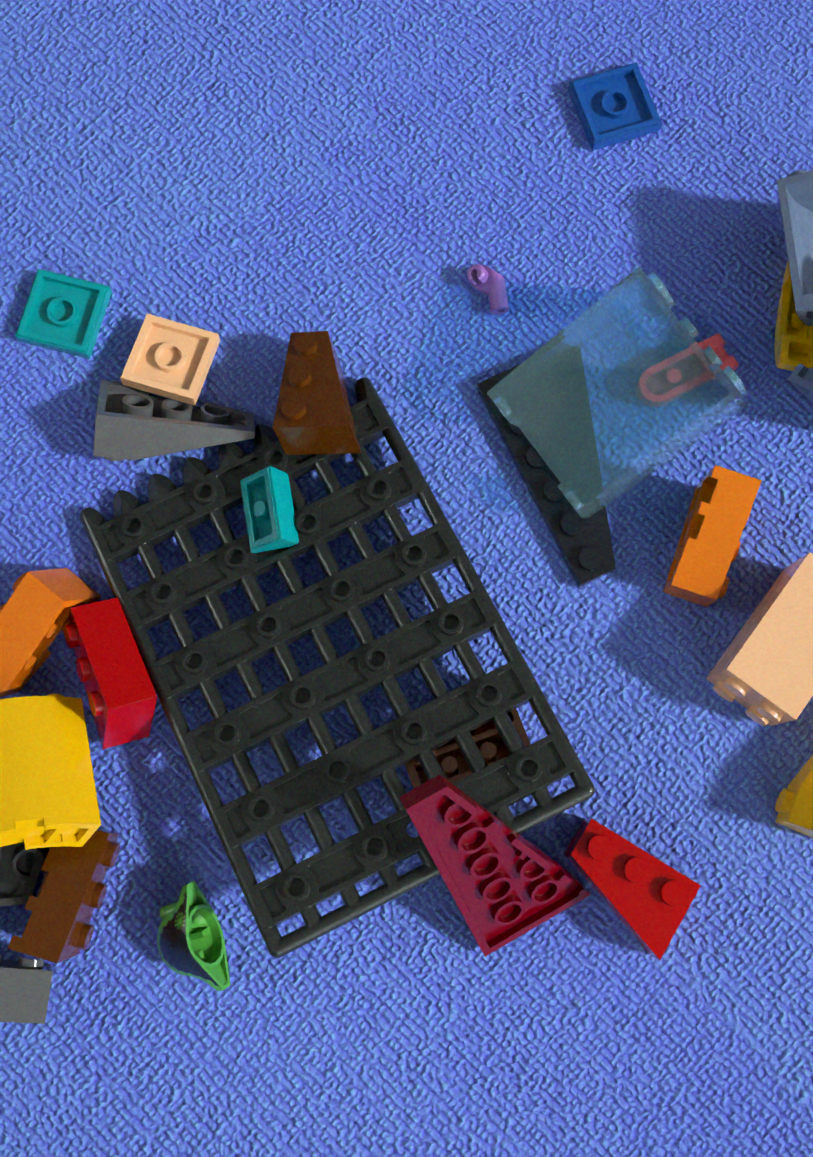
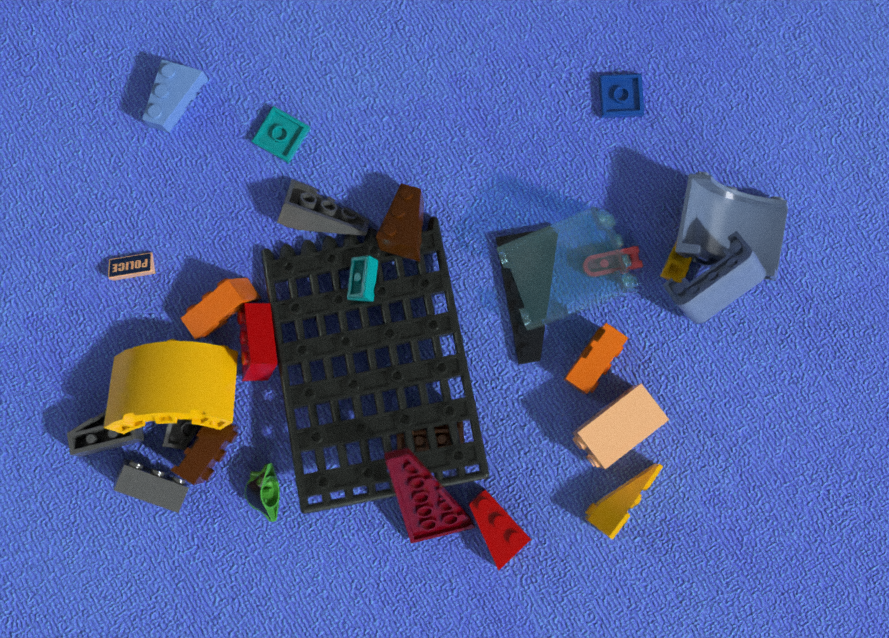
camera: 15 degrees right, 5 degrees up
light nougat plate [120,314,220,406] -> none
medium lavender arm [467,264,509,315] -> none

